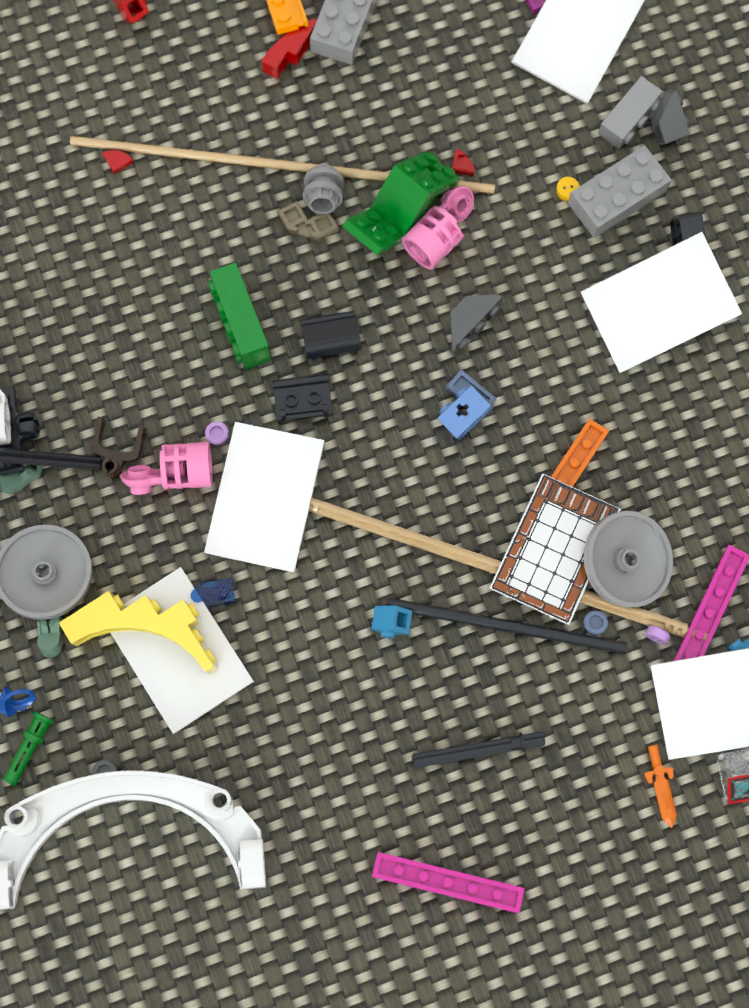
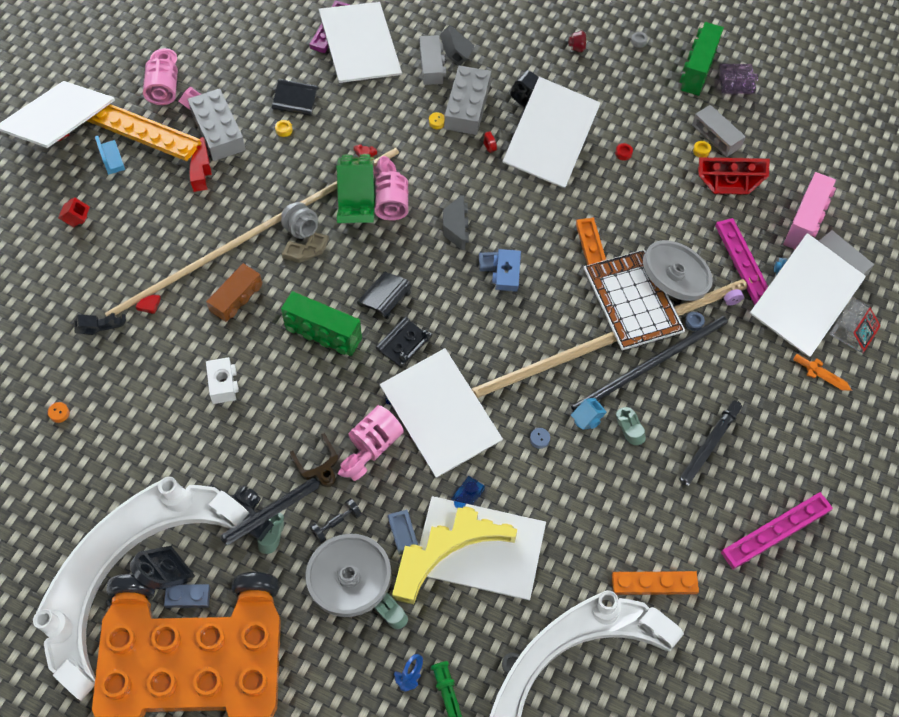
camera: 45 degrees left, 15 degrees down
lavender tile [205,422,229,446] -> none
none -> black piece [74,313,126,335]
none -> dark orange brick [206,263,262,322]
none -> white brick [206,357,239,404]
none -> black piece [272,79,319,116]
none -> yellow tile [275,120,293,137]
none -> black wheel [309,498,362,543]
none -> sand blue tile [388,509,418,555]
none -> red tile [484,131,497,153]
none -> sand blue tile [530,428,550,449]
none -> orange plate [612,571,699,595]
none -> red tile [615,143,633,161]
none -> sand green piece [616,407,646,445]

